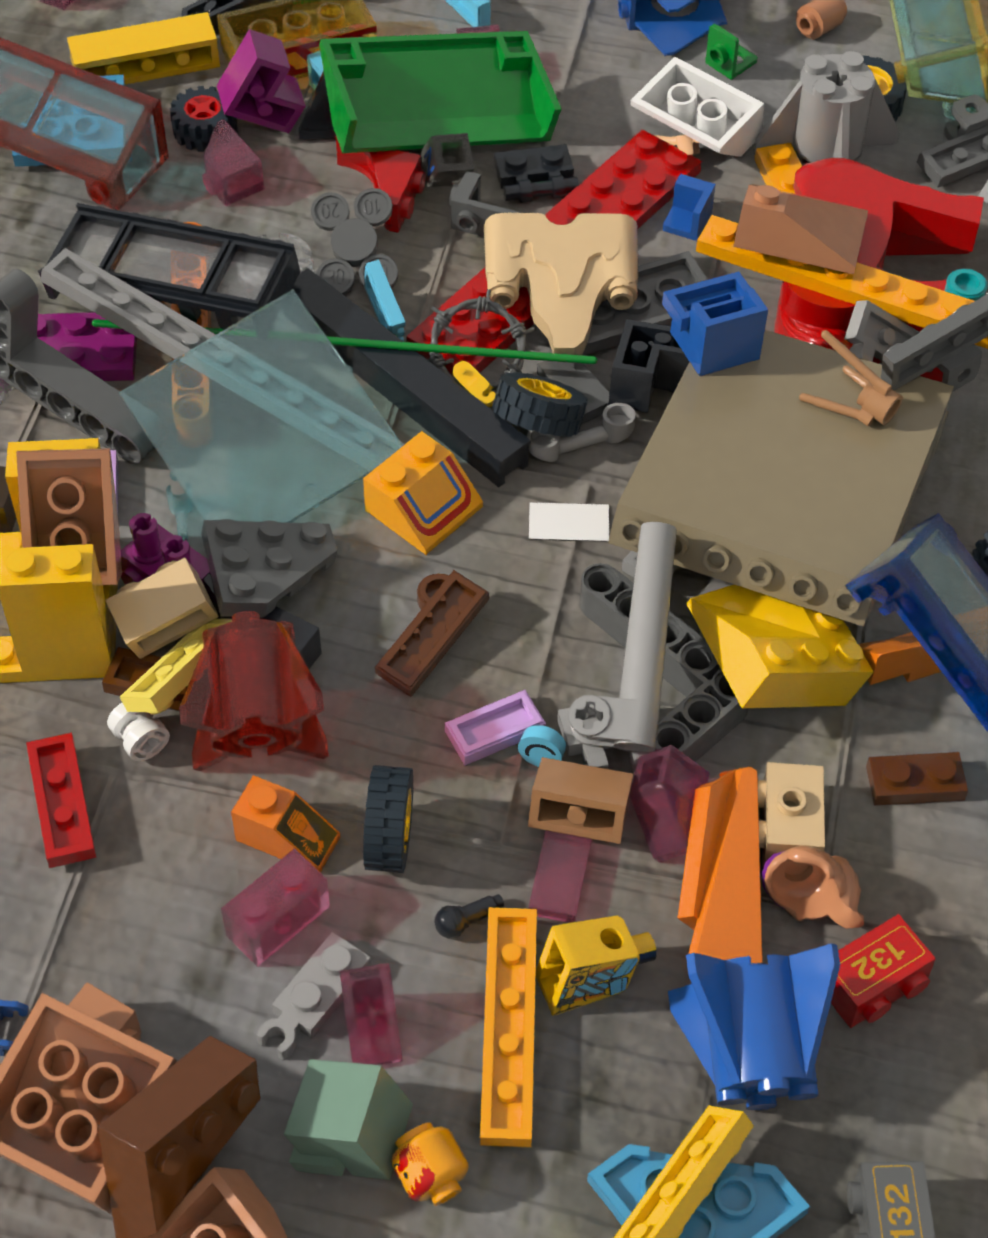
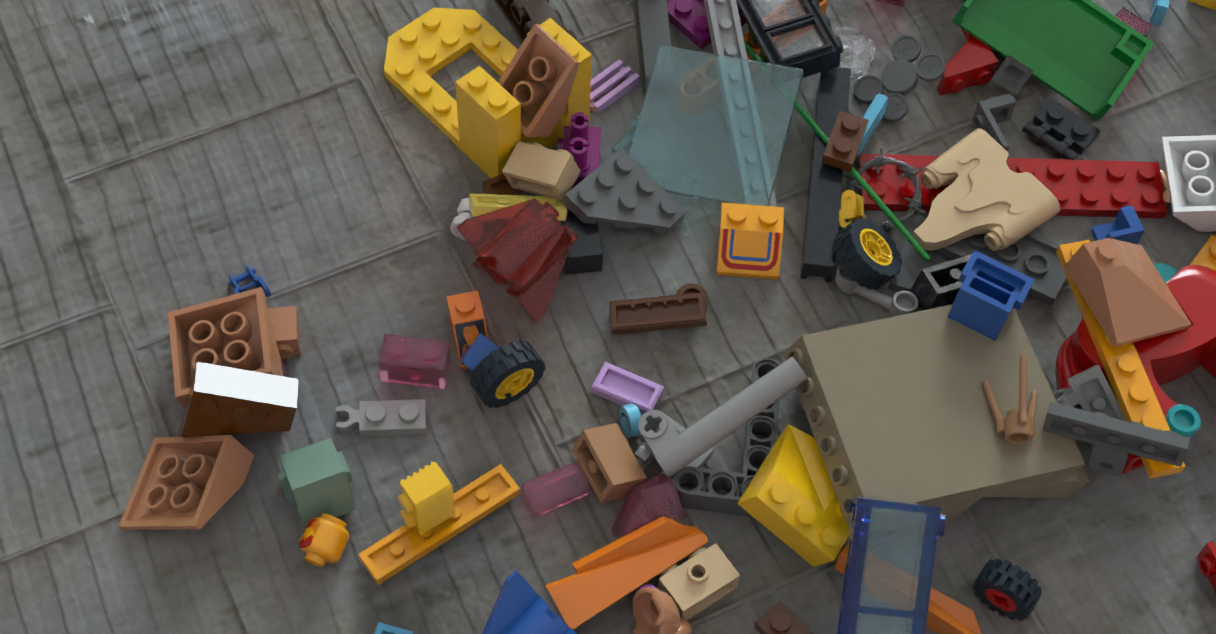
camera: 50 degrees right, 5 degrees up
red plate [26,732,97,868] -> none
clear pink slope [339,963,403,1065] -> none
black piece [434,894,504,939] -> none
white sticker [529,502,609,541] -> none
yellow torso [535,916,657,1016] -> none
none -> yellow brick [397,461,455,535]
none -> blue slope [460,332,500,372]
none -> reddish brown plate [821,111,869,172]

